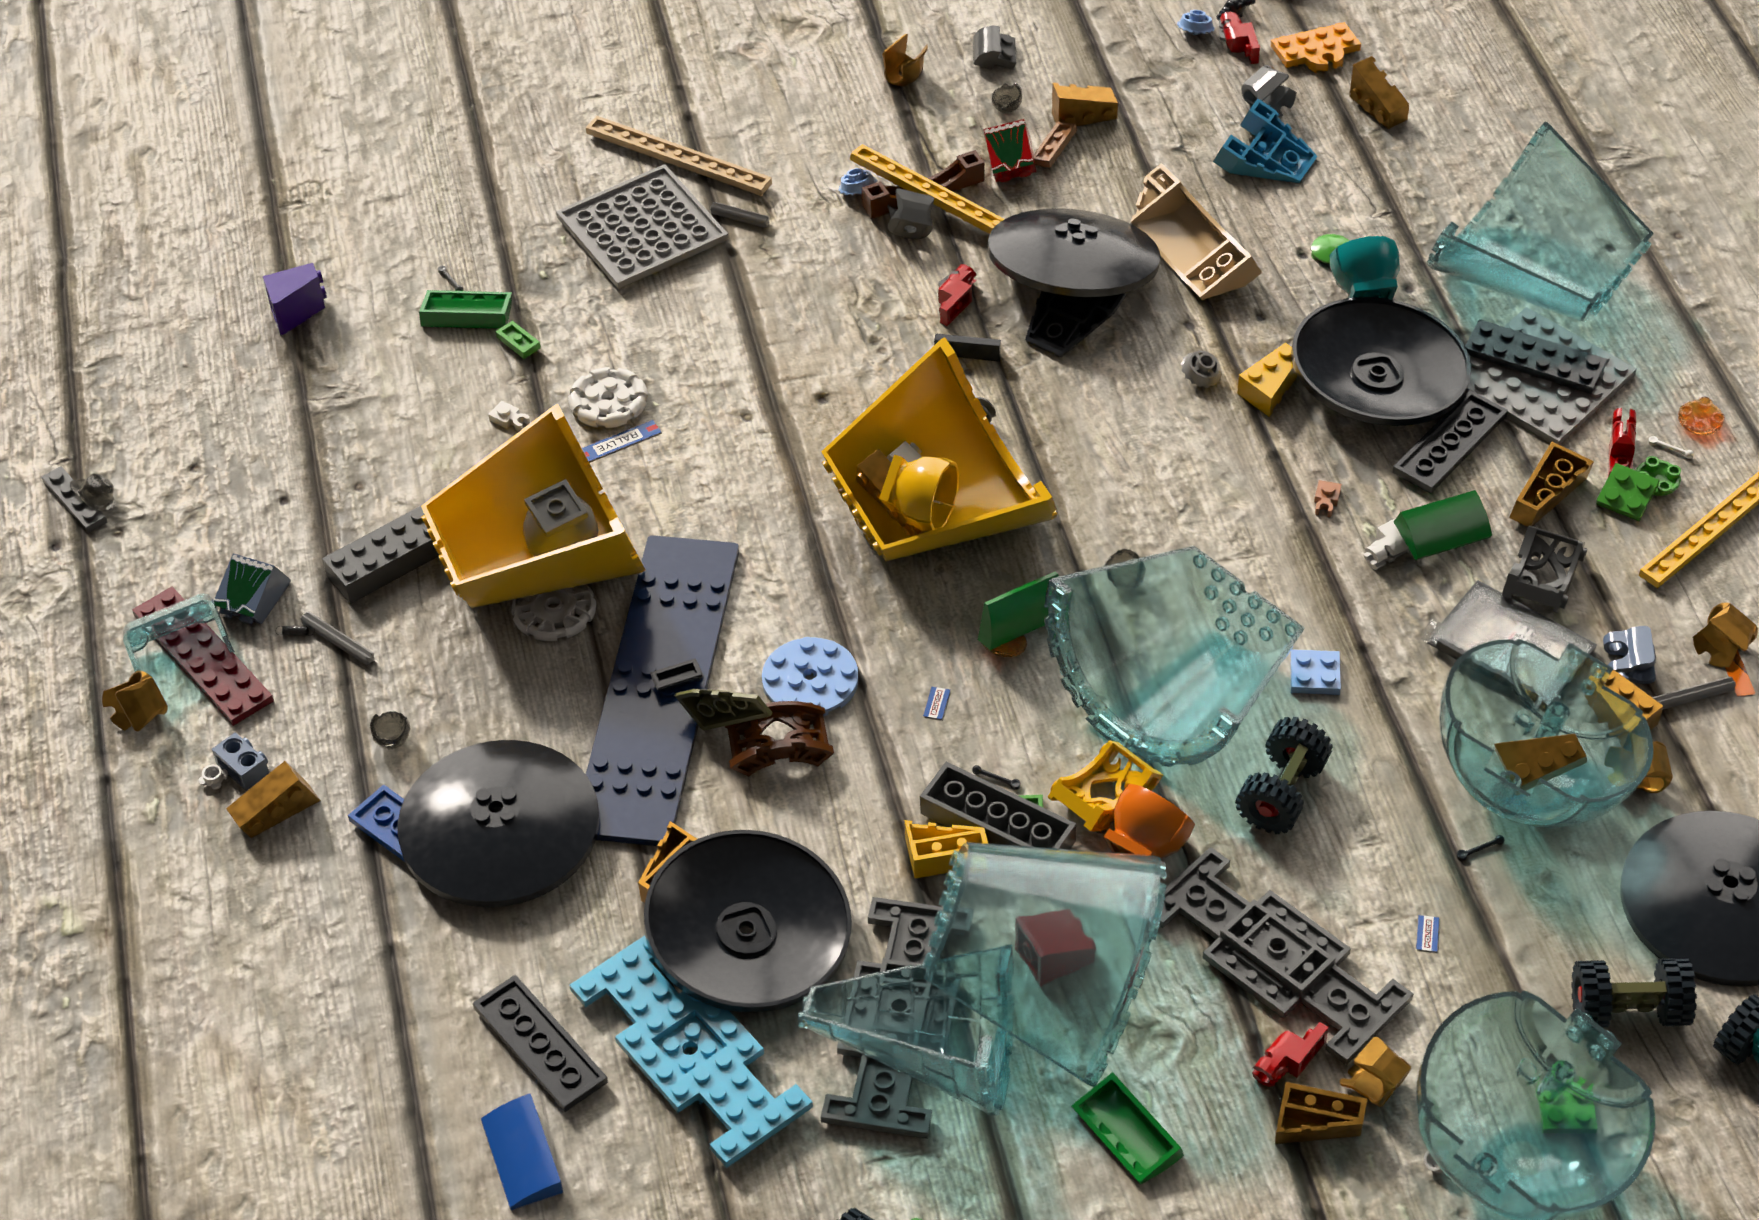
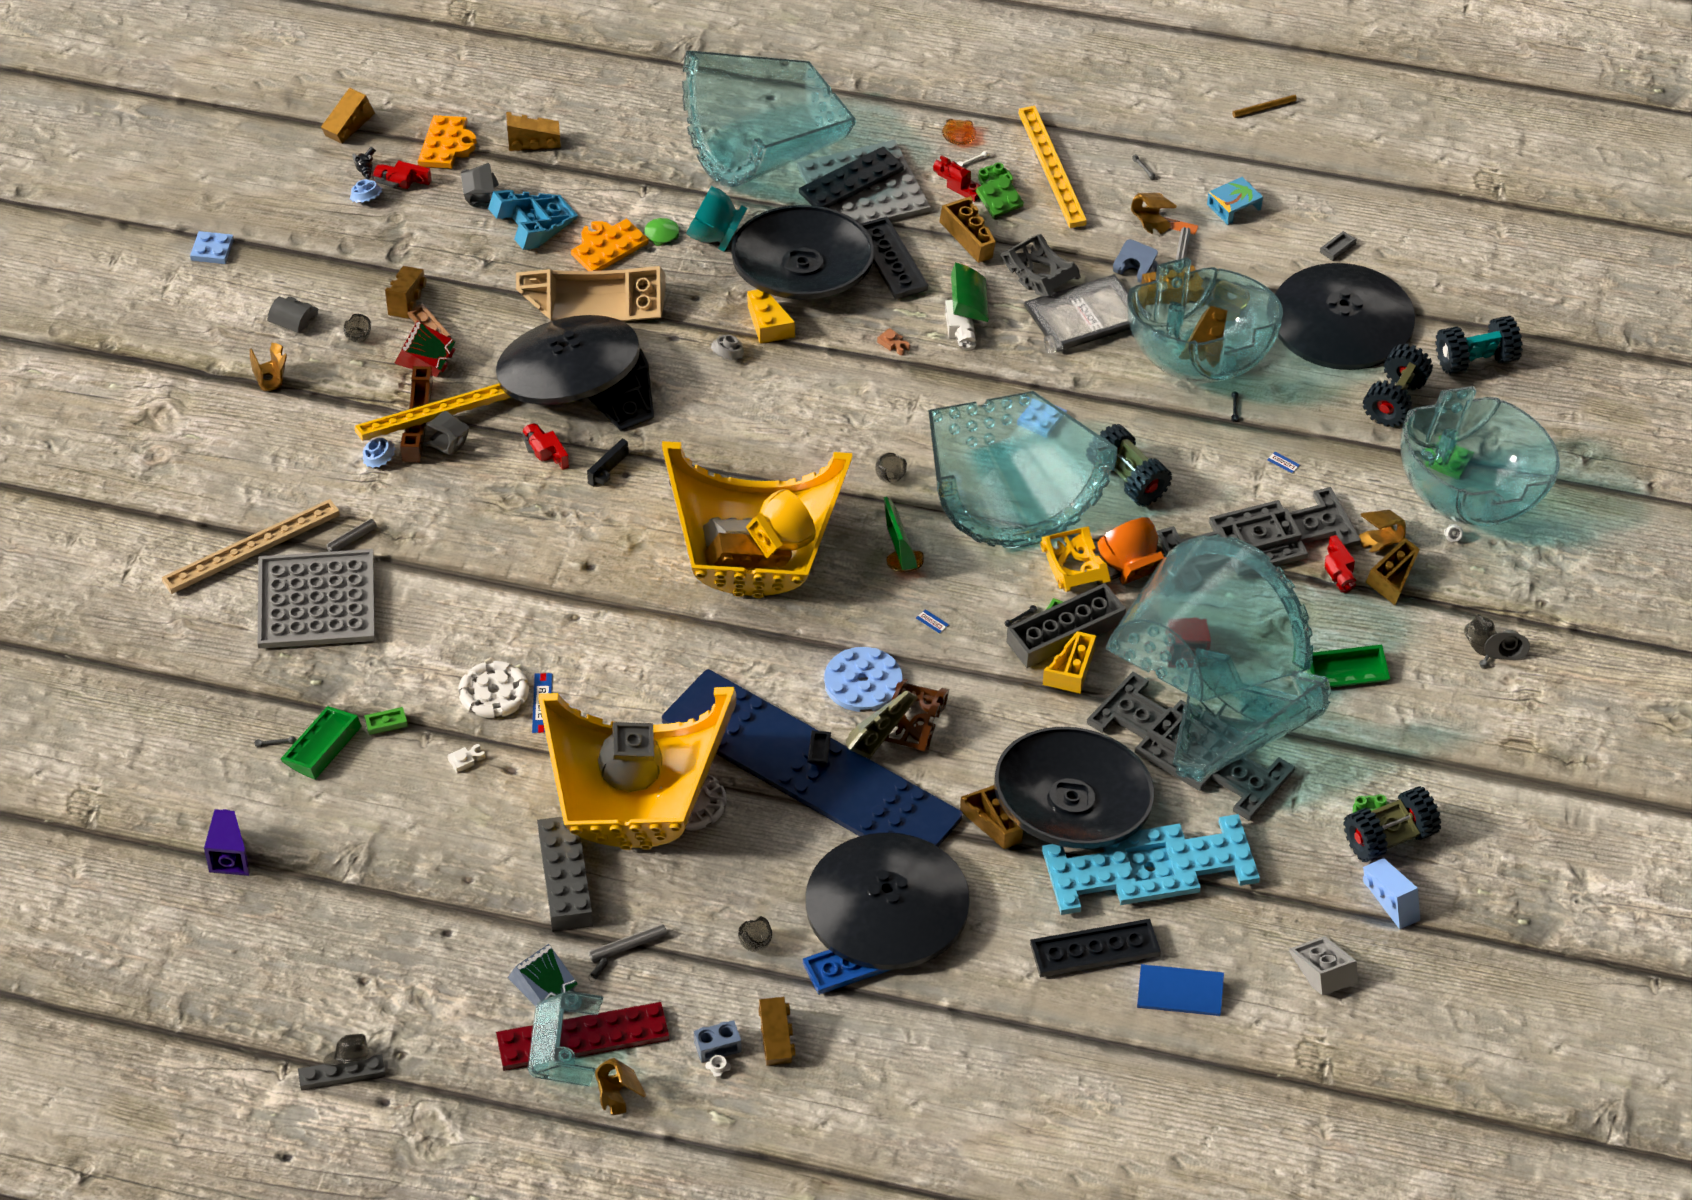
camera: 65 degrees left, 0 degrees up
none -> light orange plate [571,218,648,271]

